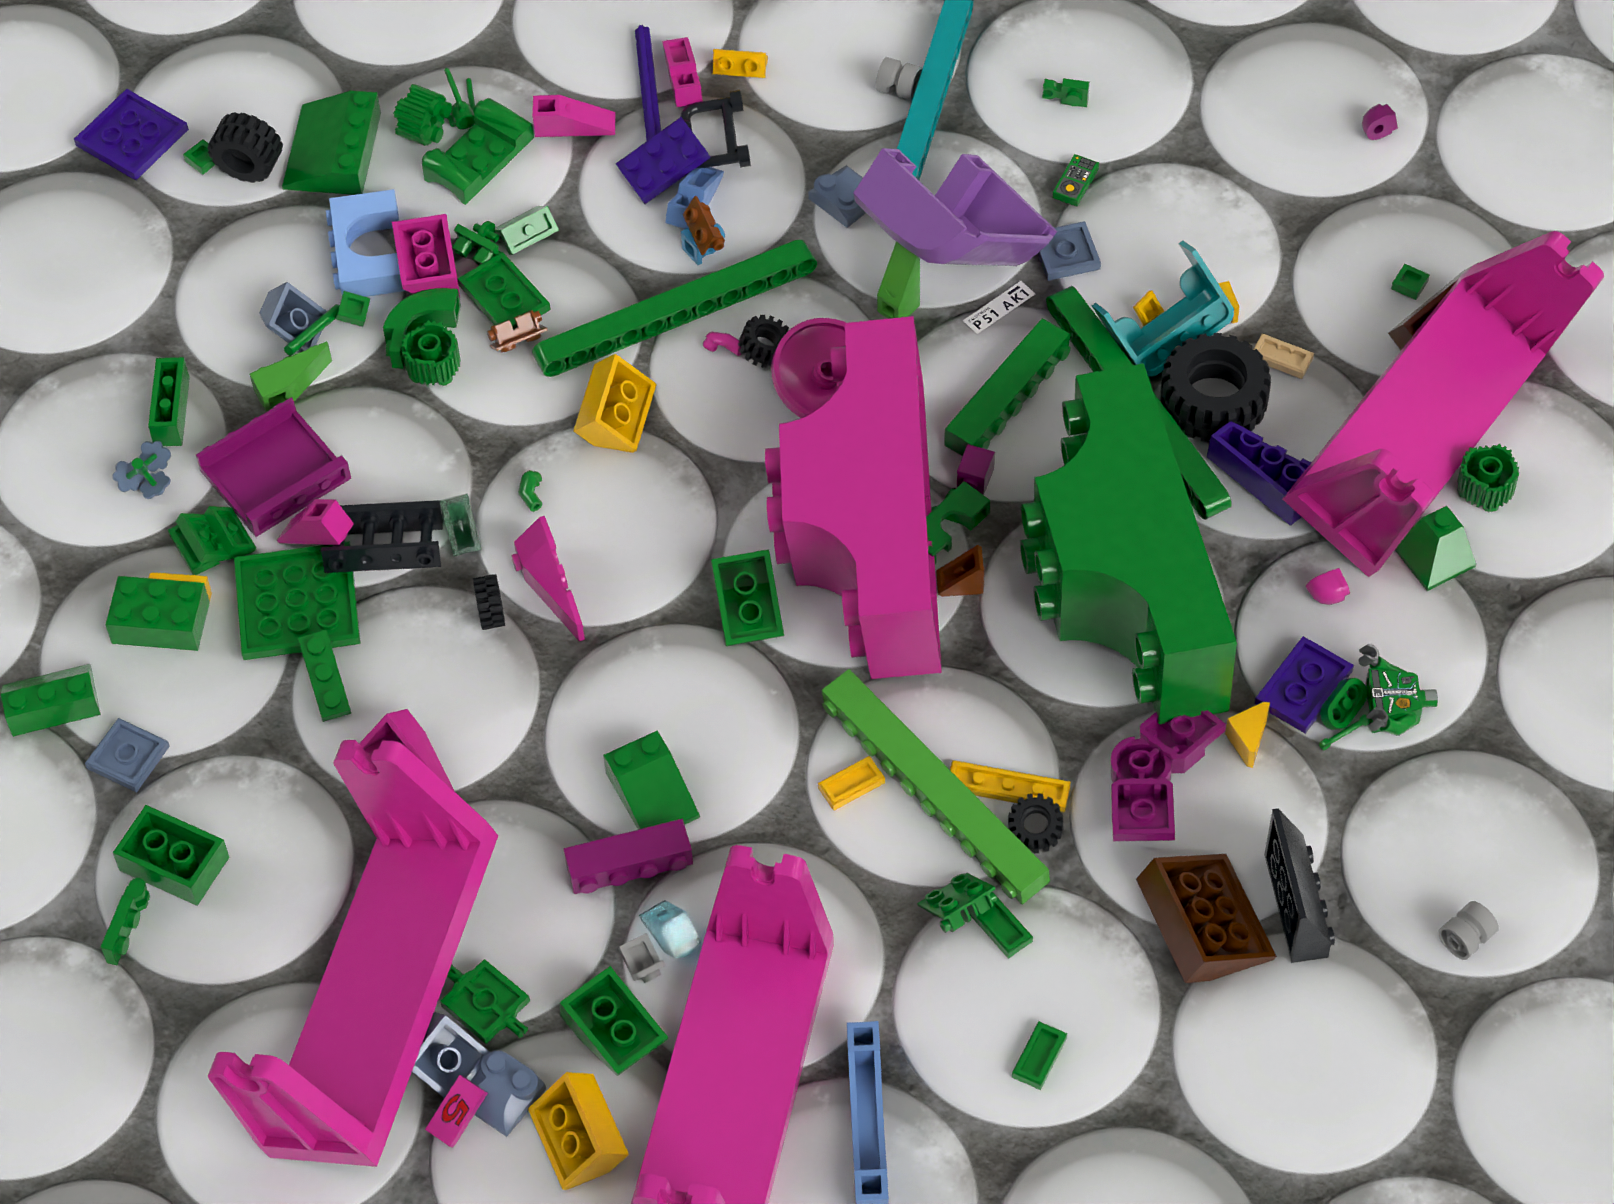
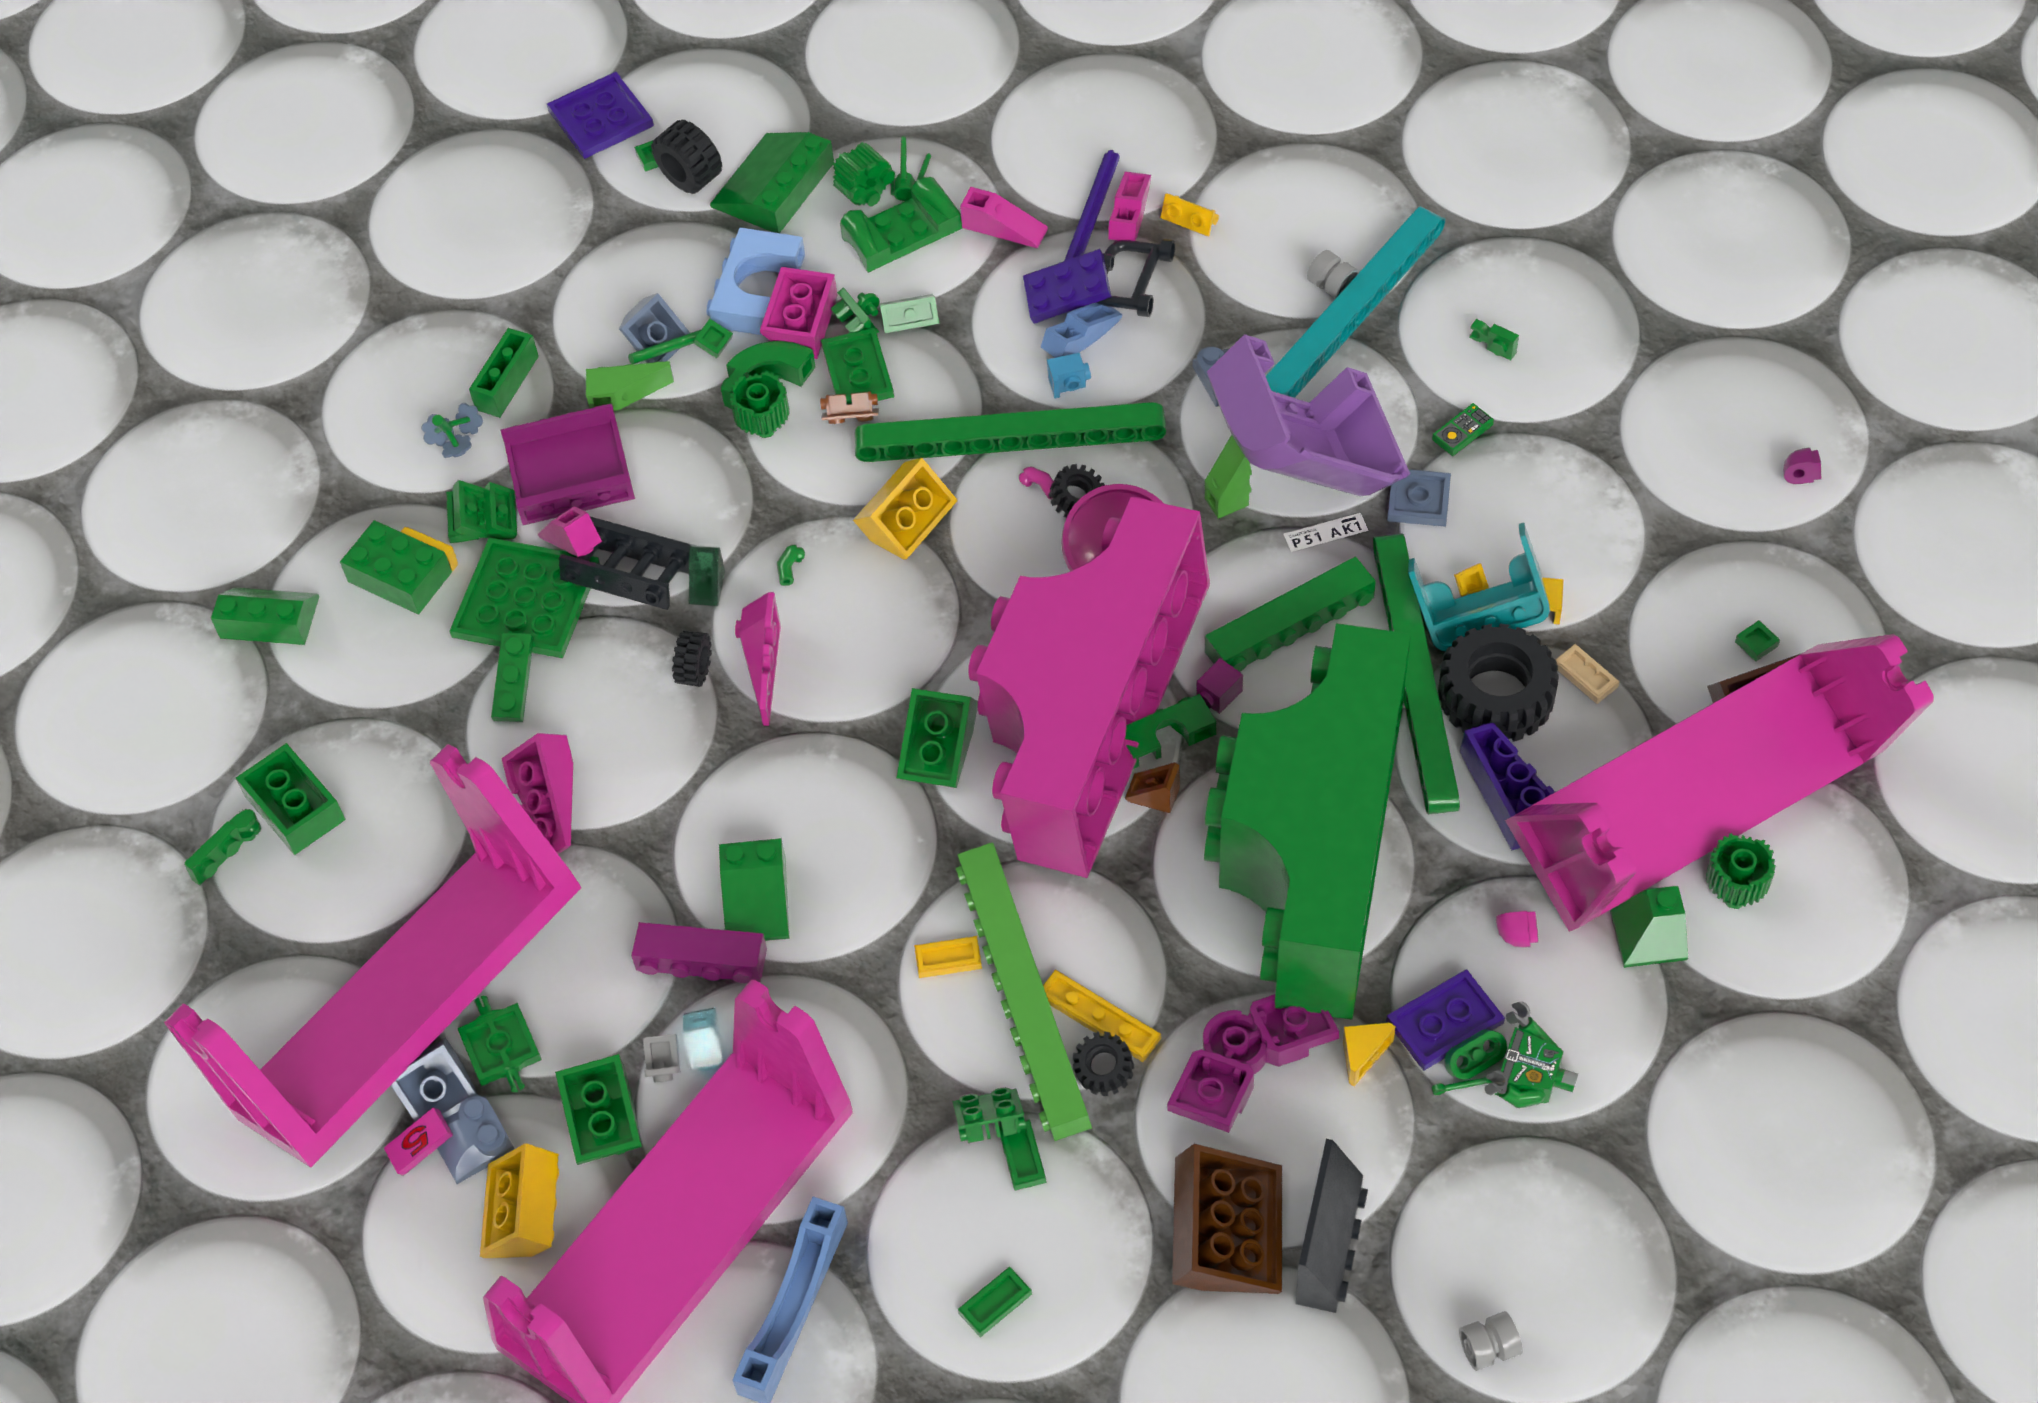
camera: 25 degrees right, 0 degrees up
sand blue tile [85,718,170,793] -> none
dark orange hinge [682,196,725,255] -> none

